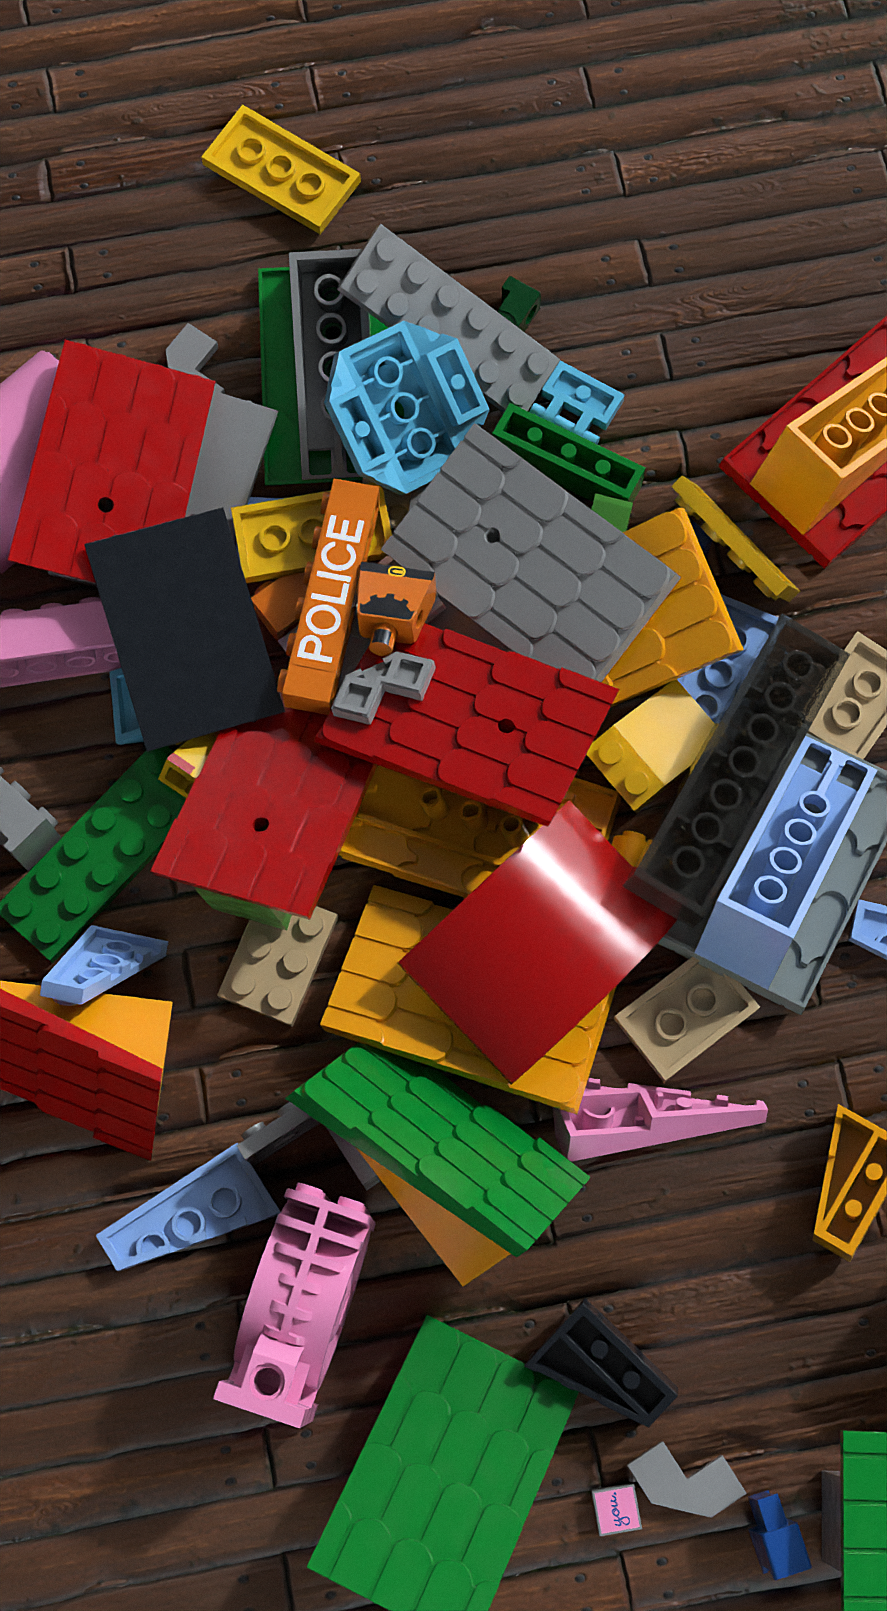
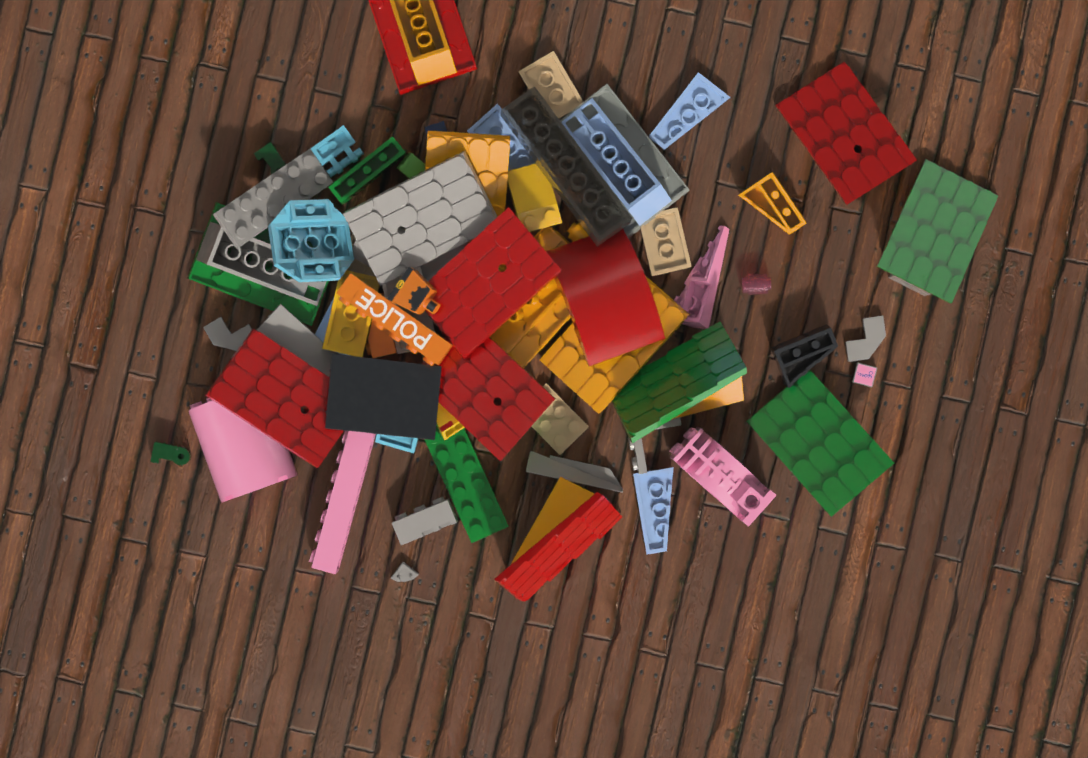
camera: 65 degrees left, 15 degrees up
light blue wing [40,925,168,1006] -> none
yellow plate [201,104,361,235] -> none
light grey tile [331,651,436,725] -> none
yellow plate [671,476,800,602] -> none
blue piece [748,1490,812,1580] -> none
none -> light grey wedge [526,451,623,493]
none -> clear pink brick [742,274,771,295]

